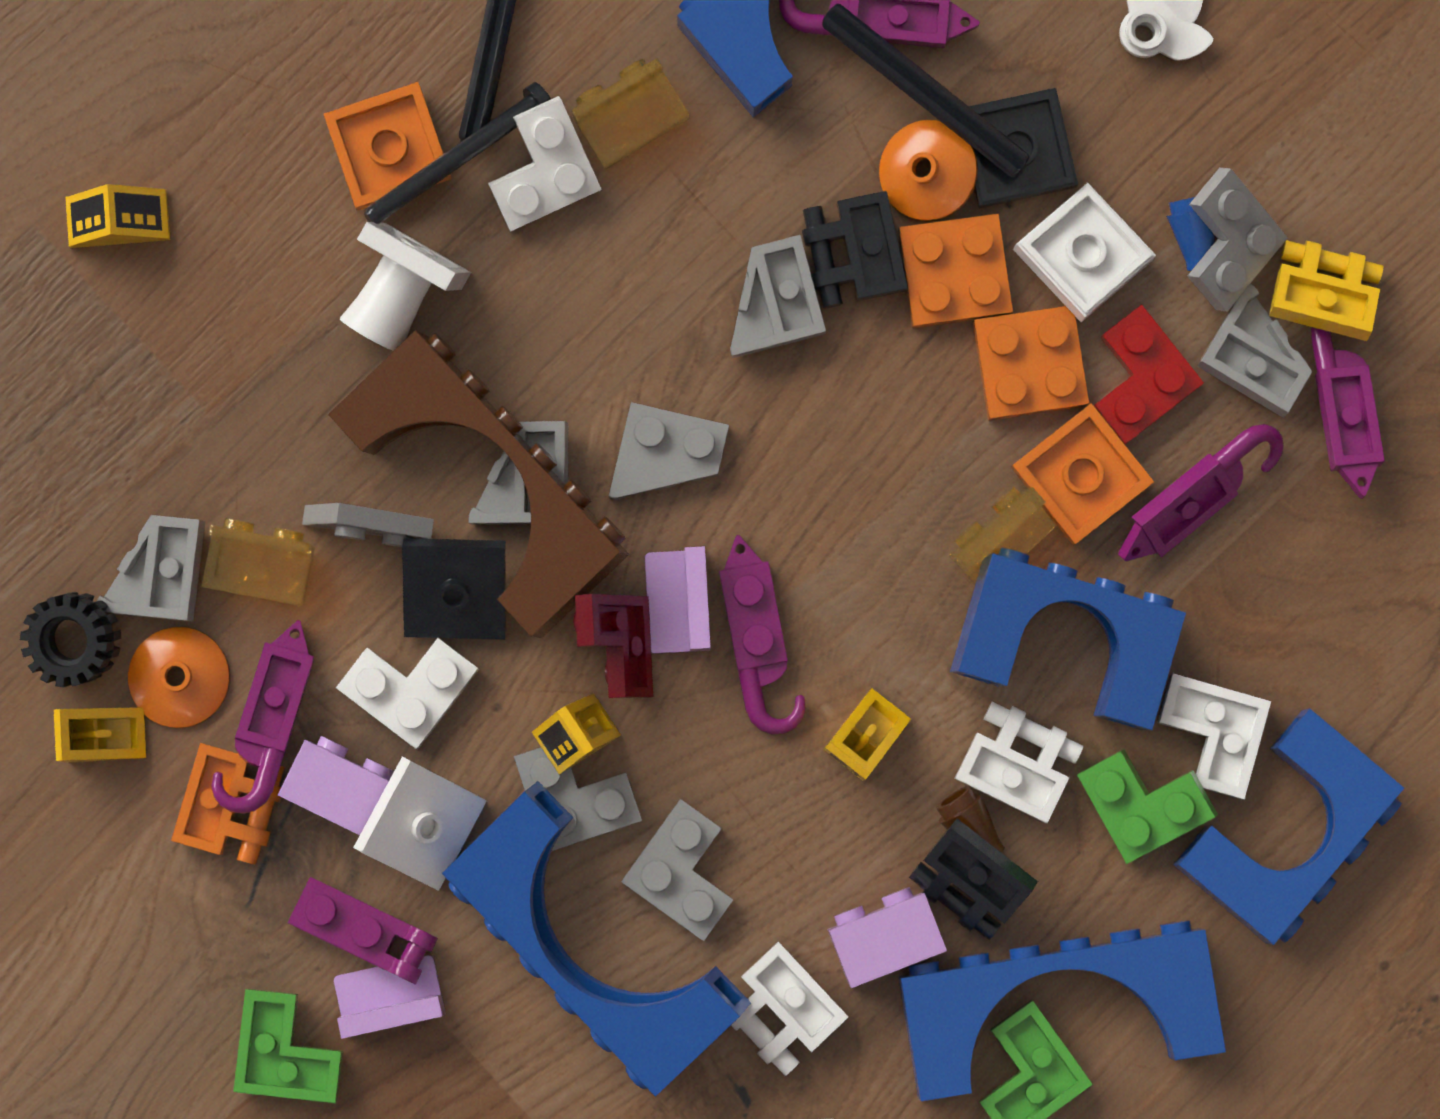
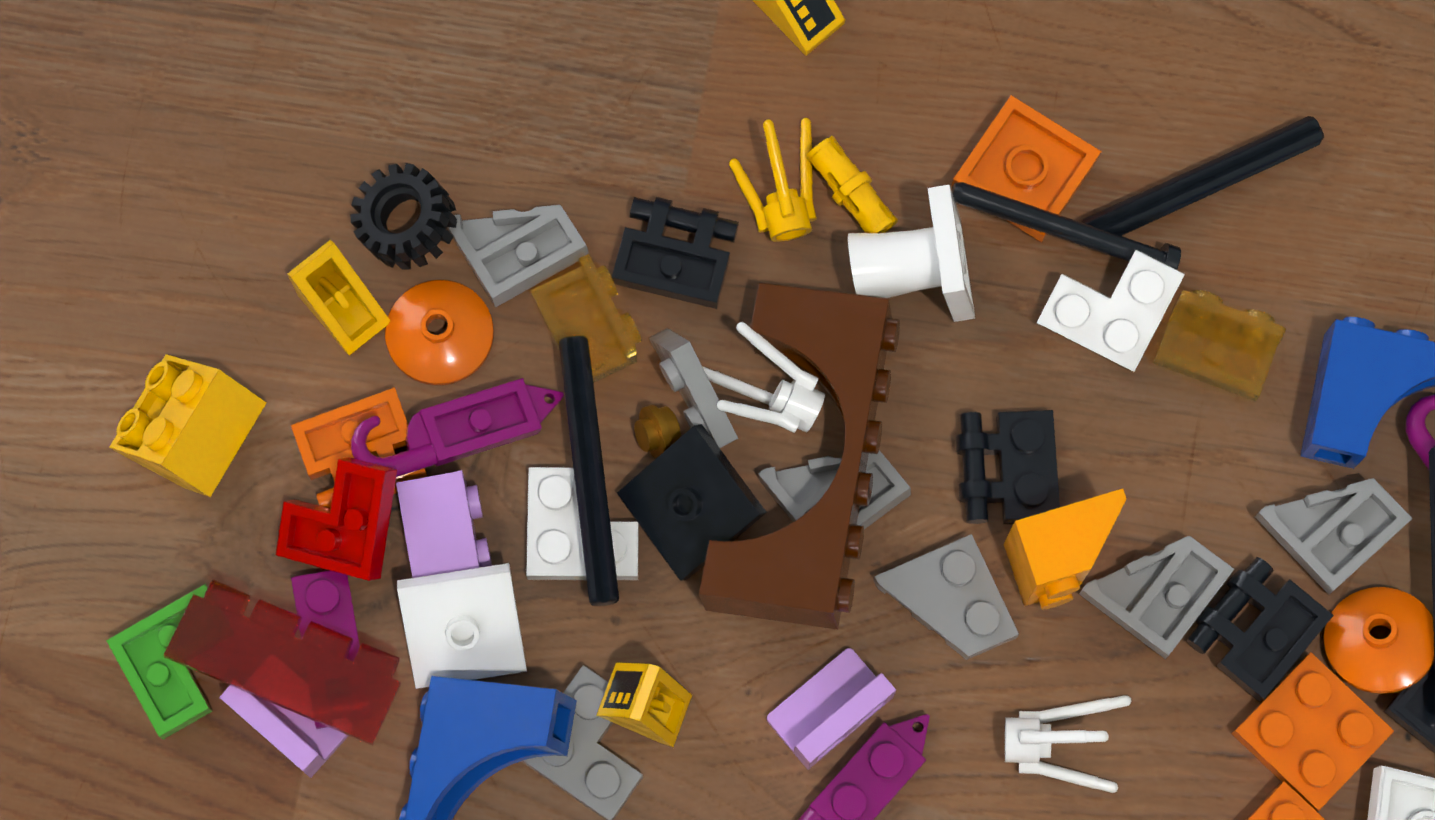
camera: 55 degrees right, 10 degrees down
dark red plate [573,594,654,698] -> none
none -> yellow slope [109,354,267,497]
none -> clear red windscreen [164,580,401,746]
none -> red plate [276,458,397,581]
none -> black axle [559,336,619,606]
none -> black plate [611,197,739,309]
none -> pearl gold plate [634,405,681,459]
none -> white plant [702,322,825,433]
none -> yellow plant [729,118,817,242]
none -> yellow pin [806,136,898,233]
none -> black plate [956,410,1060,524]
none -> light orange slope [1004,488,1127,610]
none -> white plant [1005,695,1132,793]
none -> light grey wing [1255,478,1413,595]

